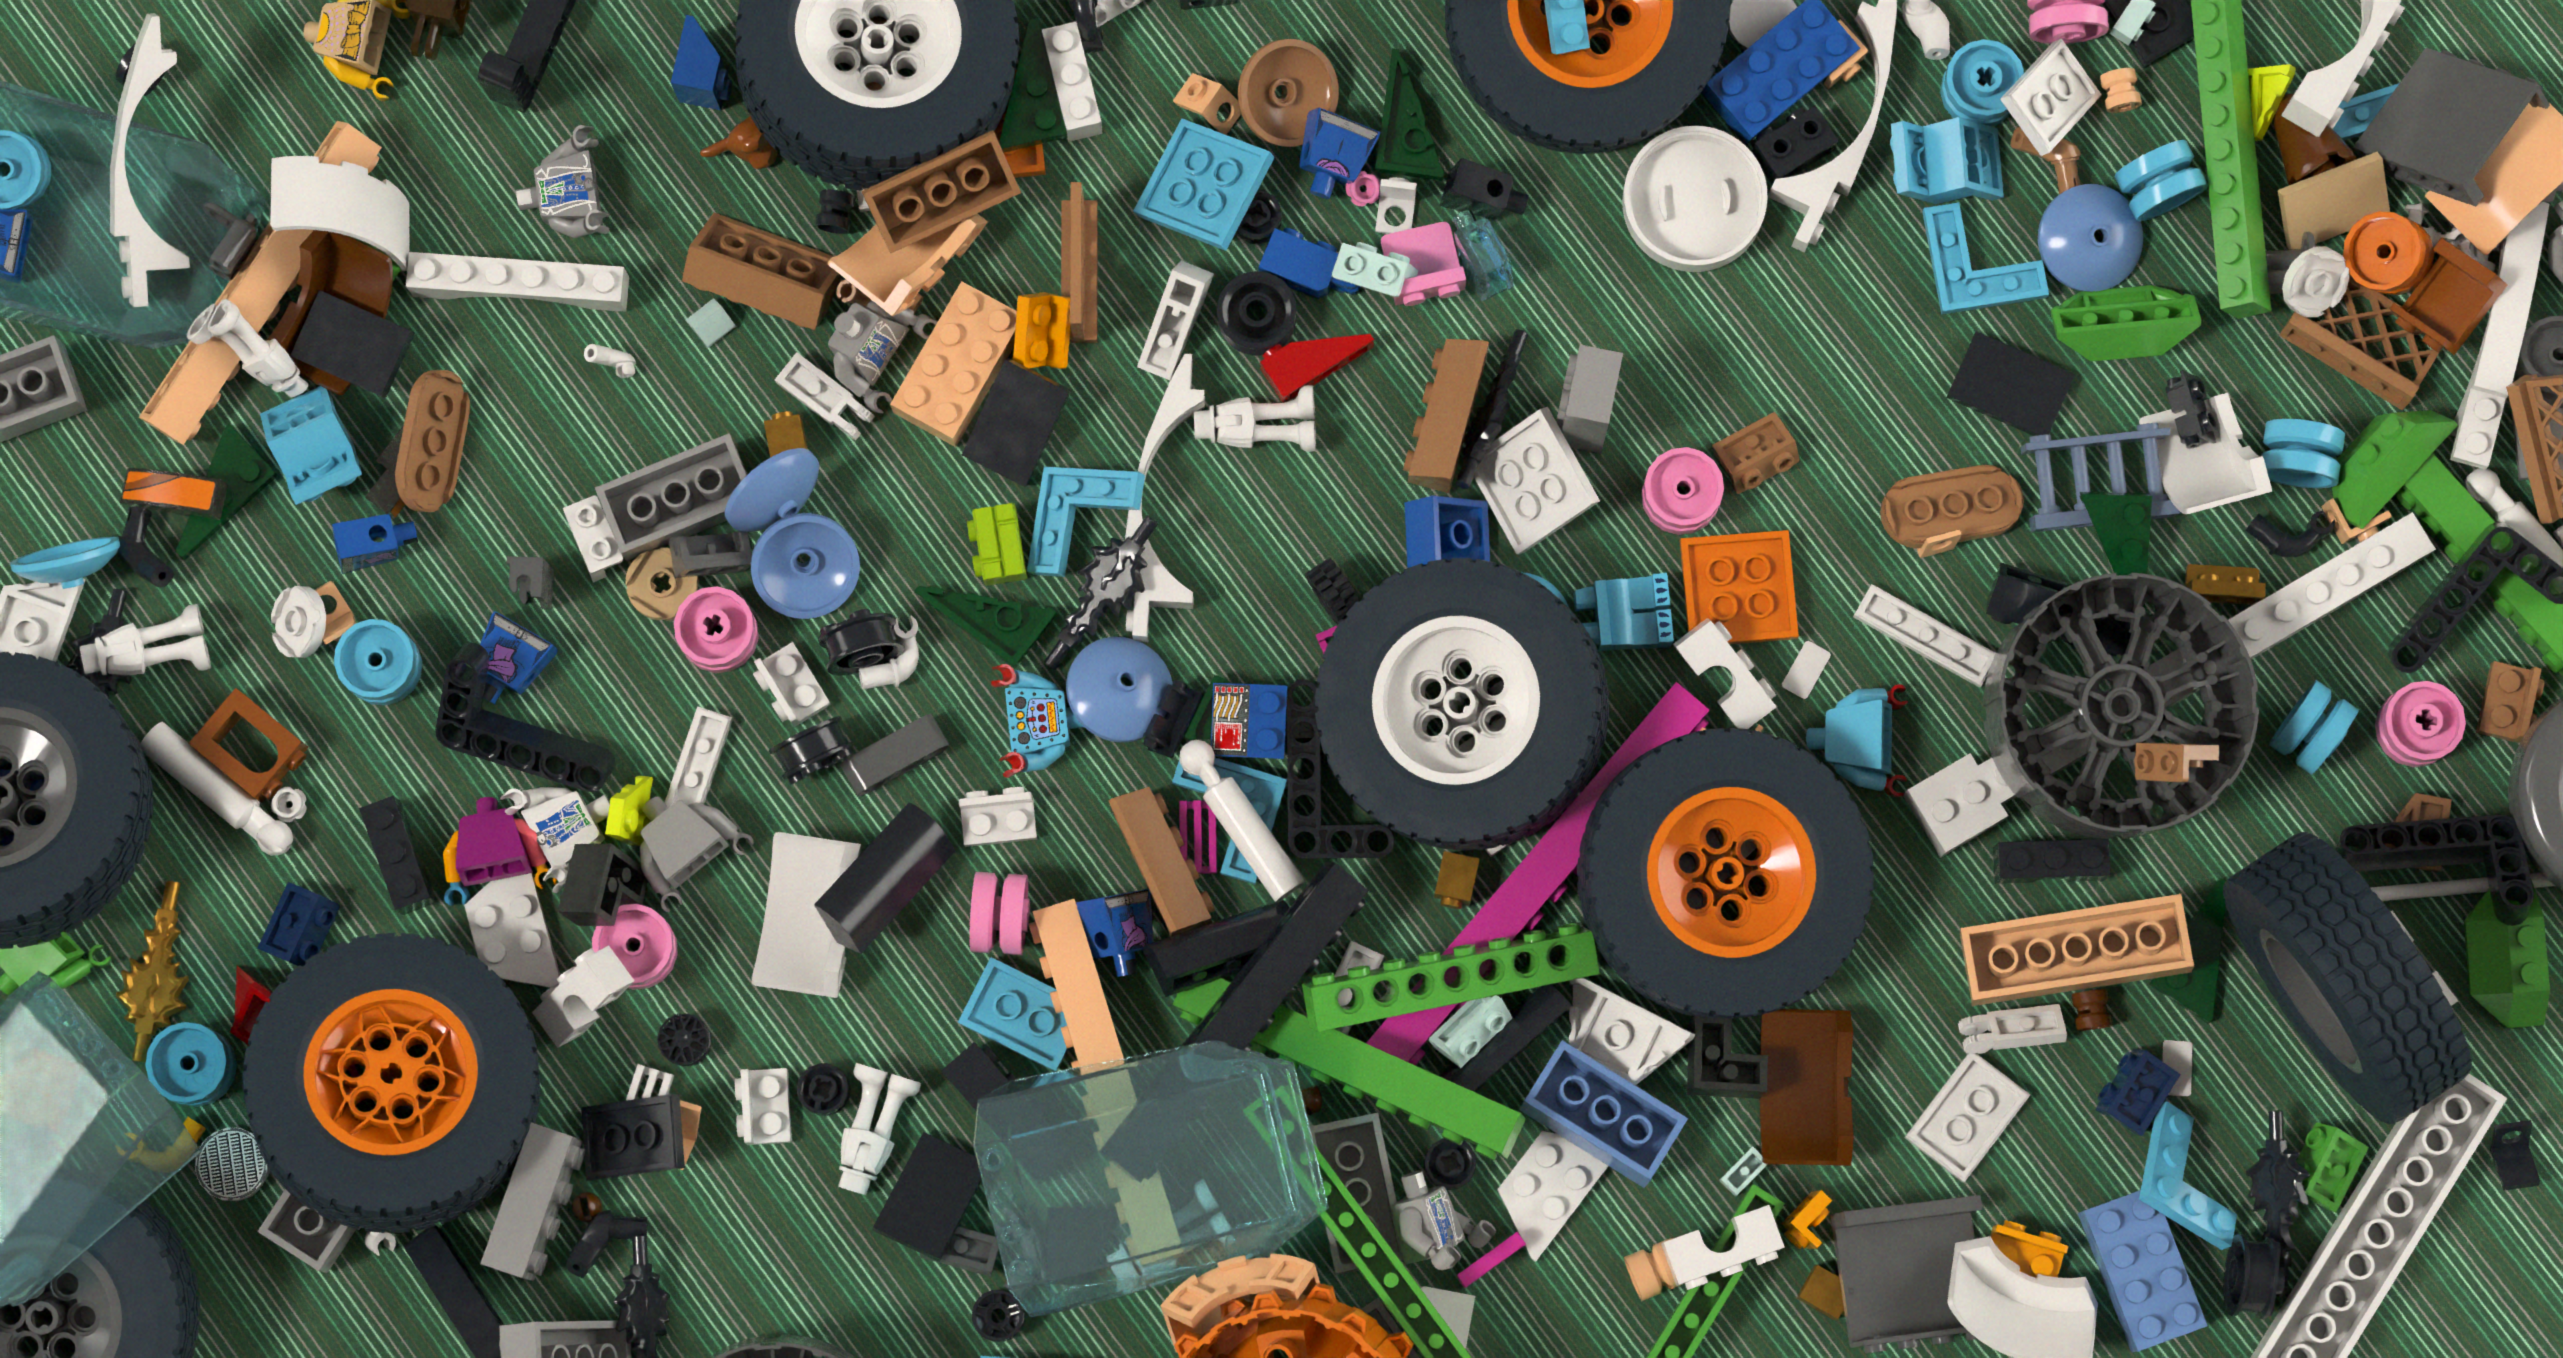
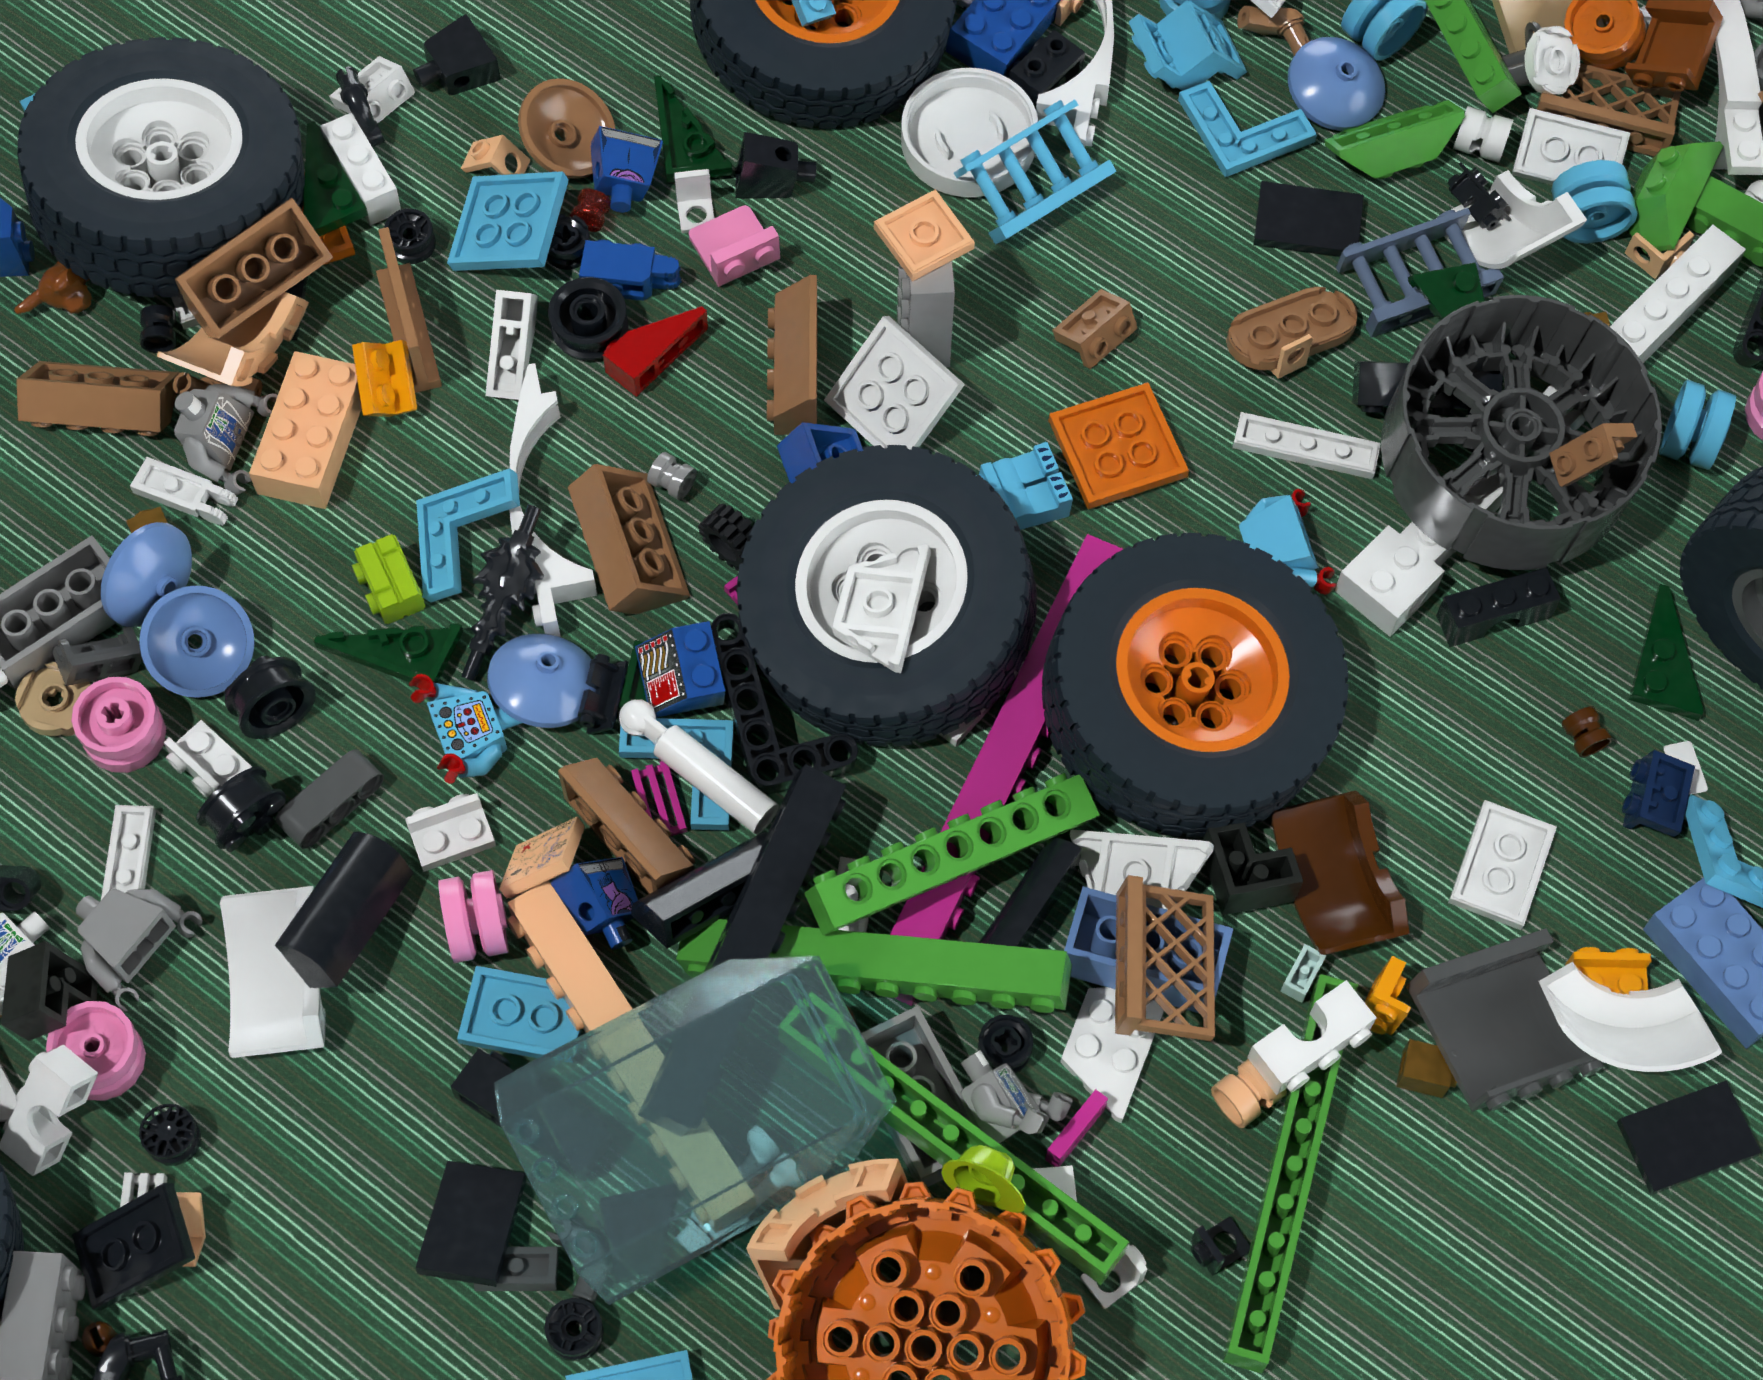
camera: 20 degrees left, 15 degrees down
neon yellow wing [605,776,653,846] -> none
light aqua slope [686,298,736,348] -> none
white bracket [735,1068,792,1145] -> none
black wheel [797,1063,851,1116] -> none
white piece [838,1063,921,1195] -> none
white piece [859,616,919,690] -> none
black tile [962,358,1072,487] -> none
white piece [1194,385,1316,452] -> none
light aqua bracket [1332,242,1419,297] -> none
bright pink plate [1345,171,1380,206] -> none
light aqua bracket [1428,995,1513,1068] -> none
pearl gold brick [1434,851,1480,909] -> none
clear light blue torso [1453,210,1514,301] -> none
black piece [1456,329,1528,489] -> none
bright pink wheel [1641,447,1724,535] -> none
white arch [1673,618,1776,729] -> none
white sticker [1782,641,1831,699] -> none
white hinge [1958,1004,2067,1054] -> none
light nougat brick [1960,894,2194,1006] -> none
black piece [2245,511,2335,557] -> none
none -> black wheel [384,208,436,264]
none -> light nougat tile [499,816,585,899]
none -> medium nougat slope [568,464,690,614]
none -> clear red wheel [570,188,611,232]
none -> light grey wheel [647,452,697,500]
none -> white wing [832,544,931,673]
none -> light nougat tile [874,189,975,282]
none -> lime piece [941,1145,1026,1213]
none -> medium azure fence [953,99,1117,245]
none -> medium nougat fence [1115,875,1215,1041]
none -> white wheel [1453,106,1513,163]
none -> white tile [1512,108,1630,185]

